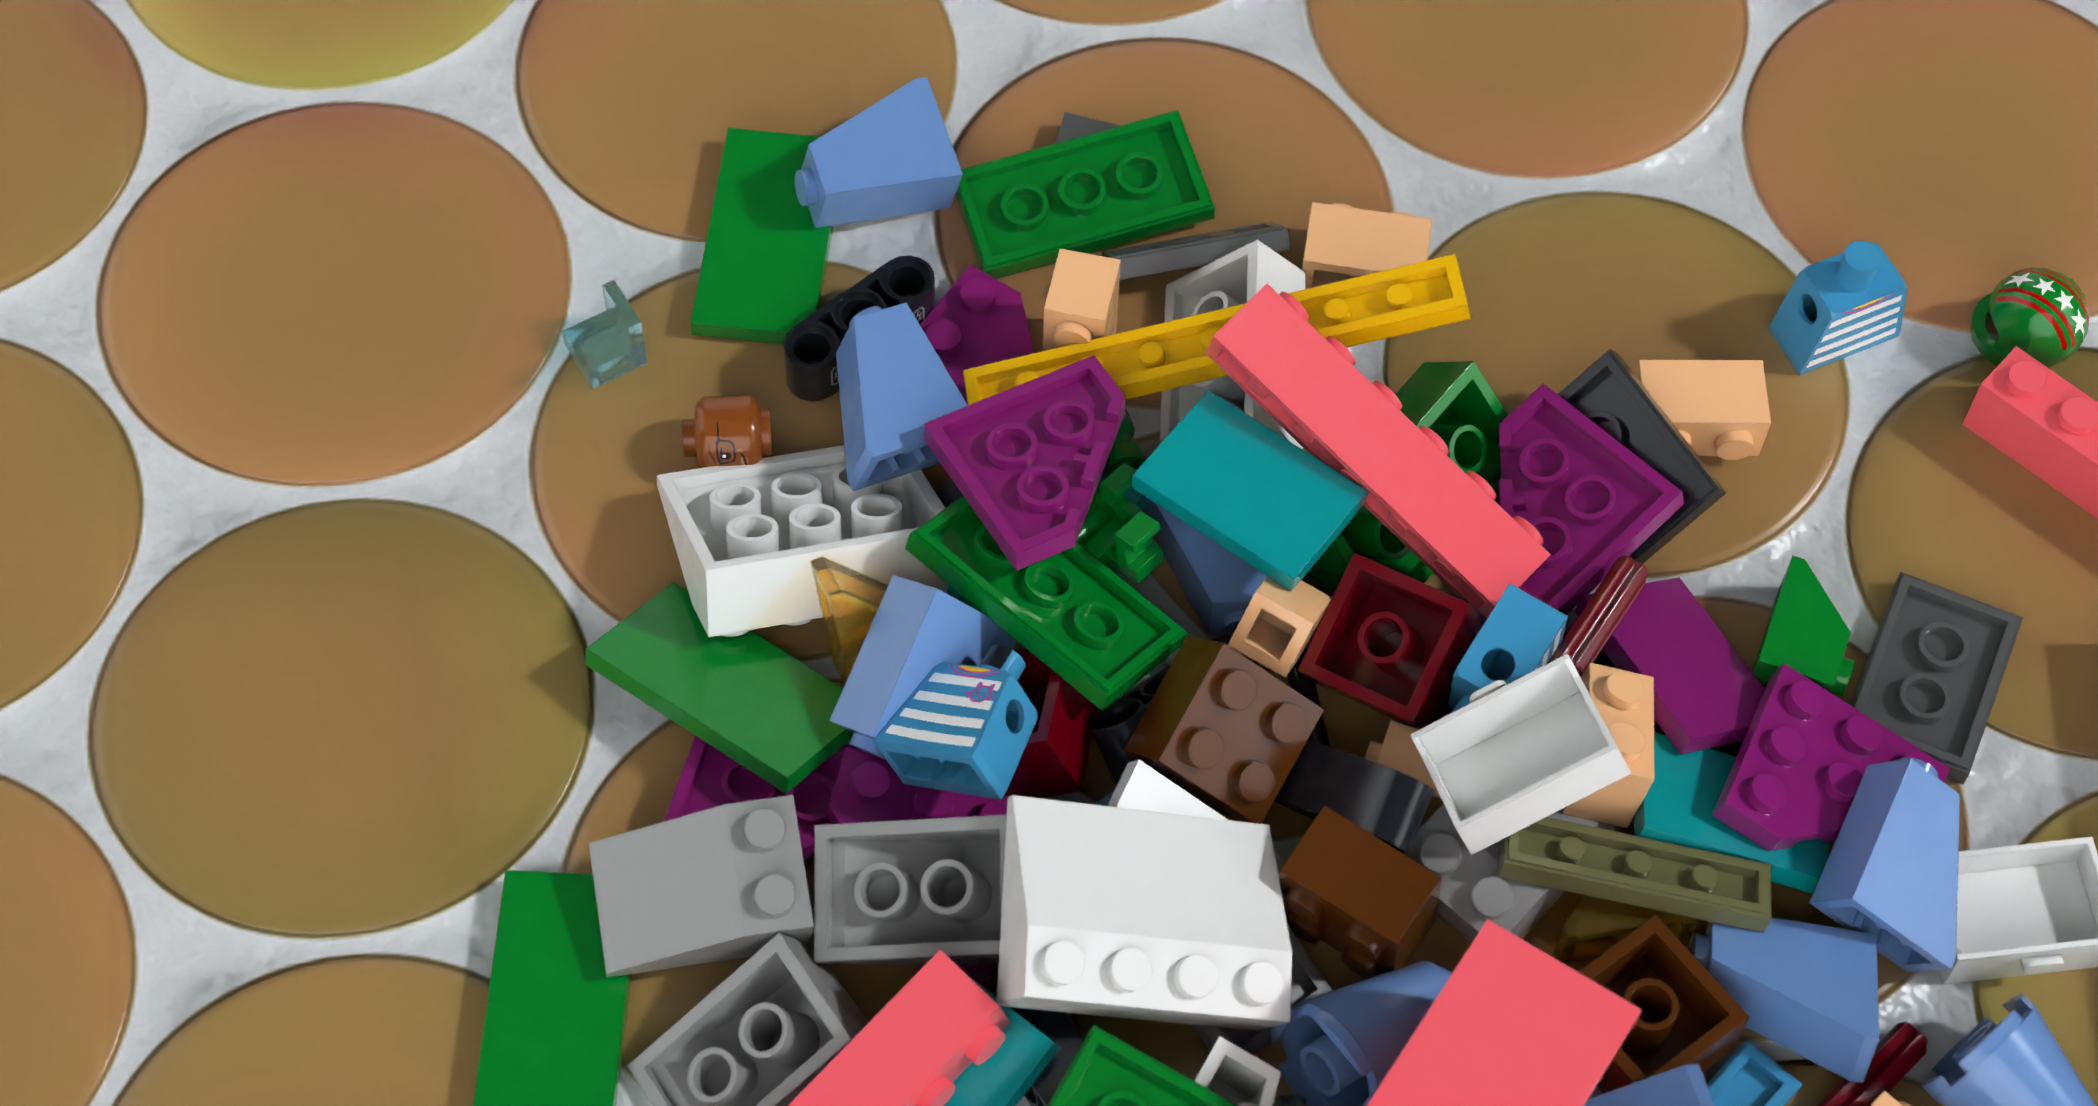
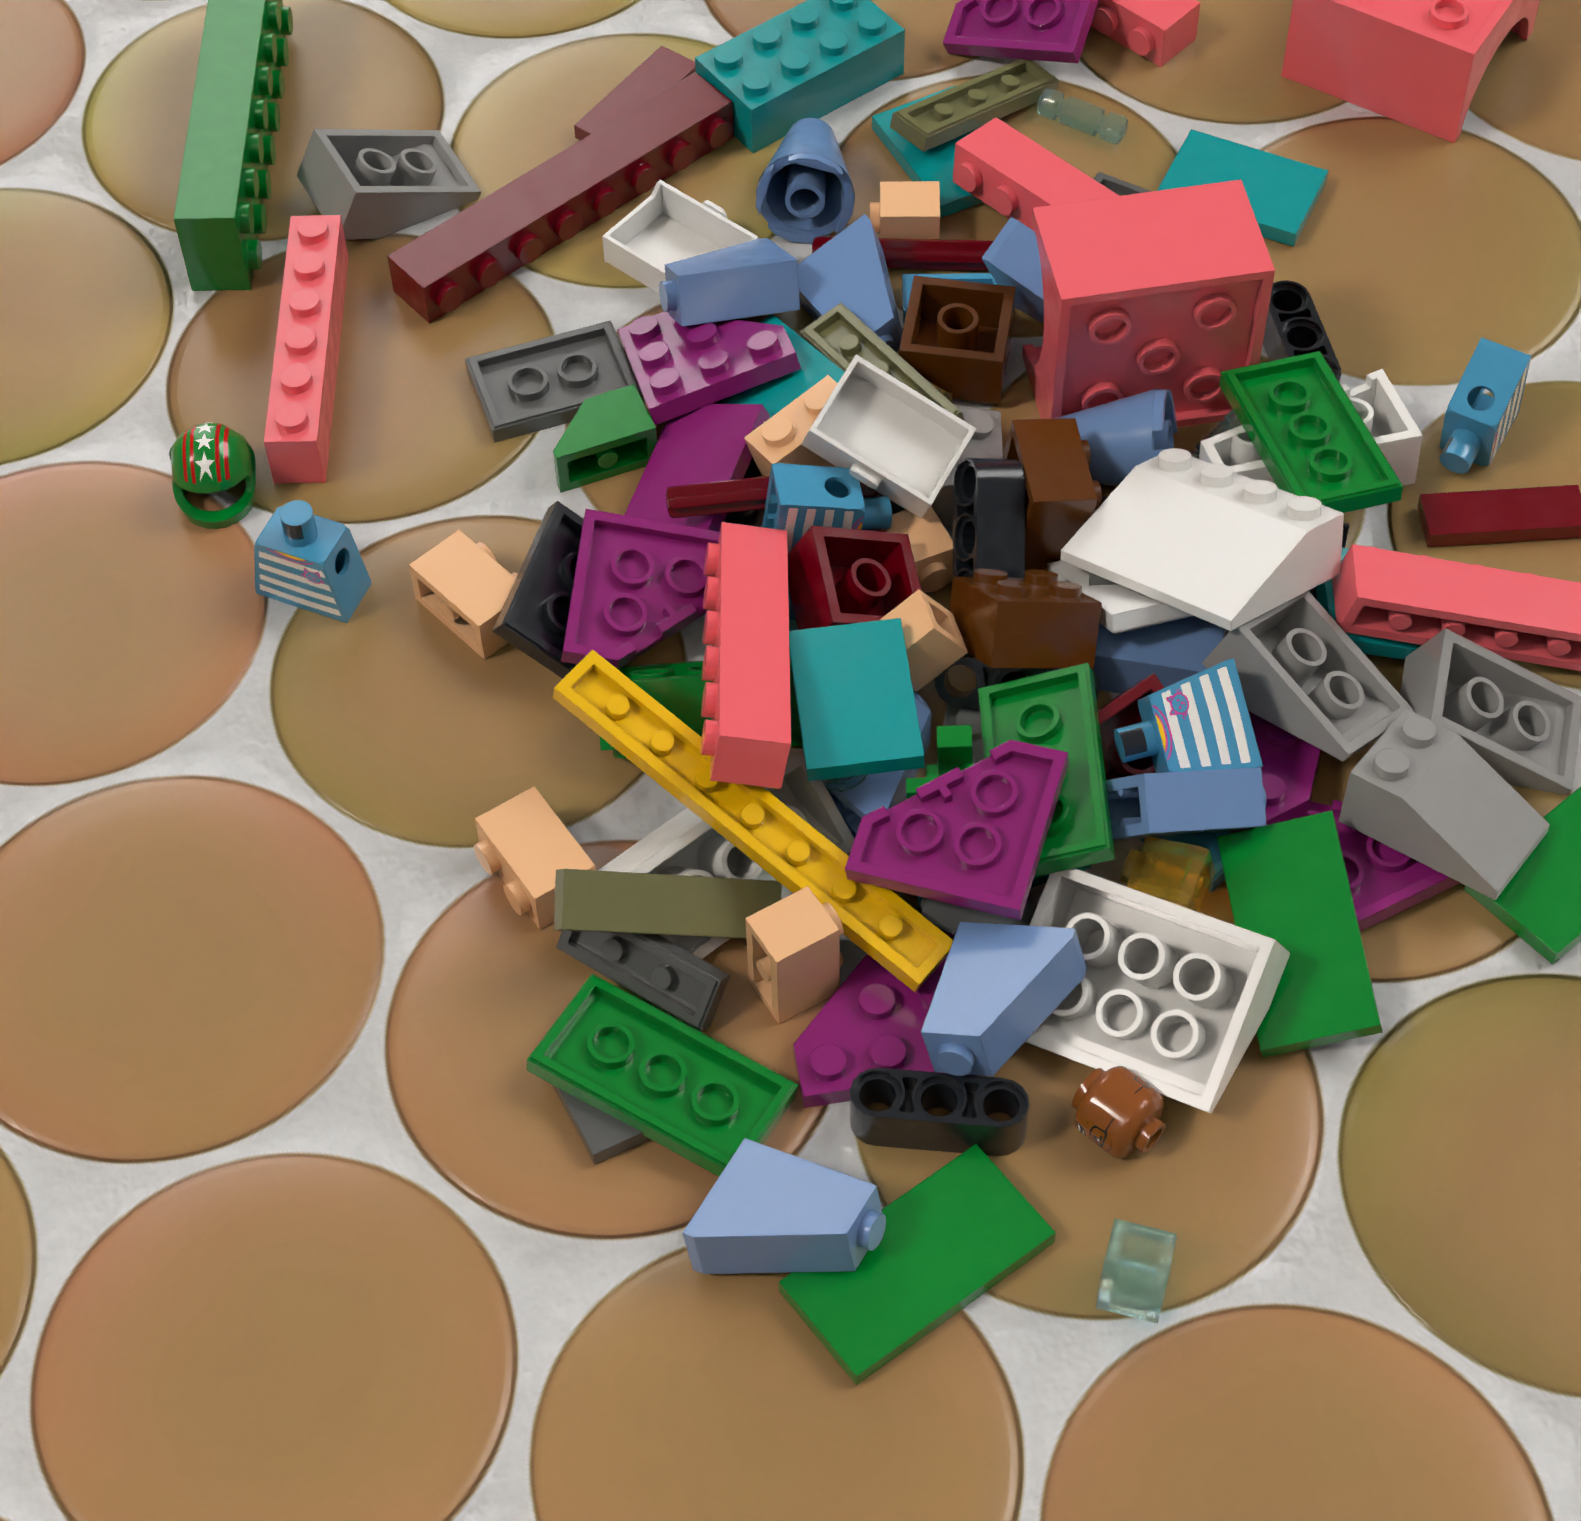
camera: 130 degrees left, 5 degrees down
none -> olive tile [554,869,782,939]

